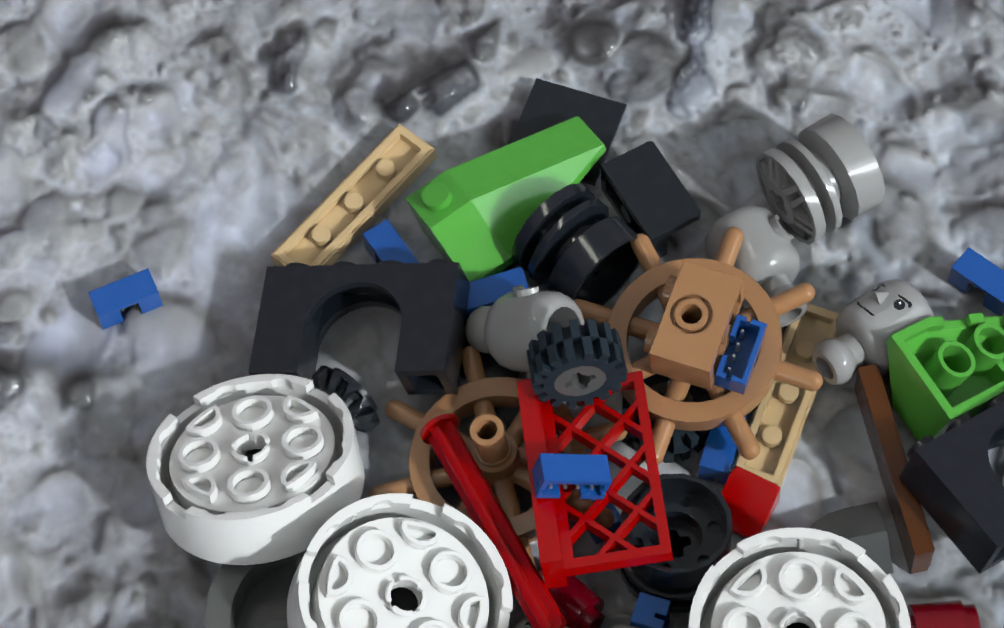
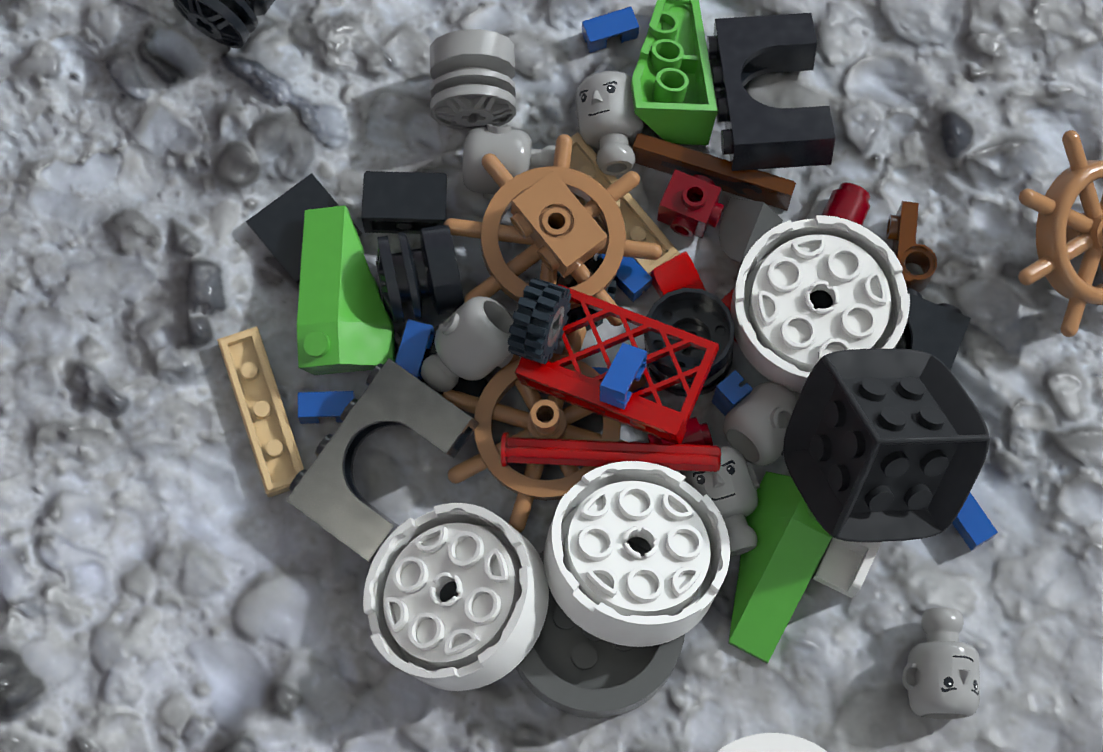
camera: 65 degrees left, 10 degrees up
blue piece [88,268,163,330] -> none
black gear [312,365,380,433] -> none
blue piece [714,314,767,395] -> none
none -> dark red brick [657,169,724,239]

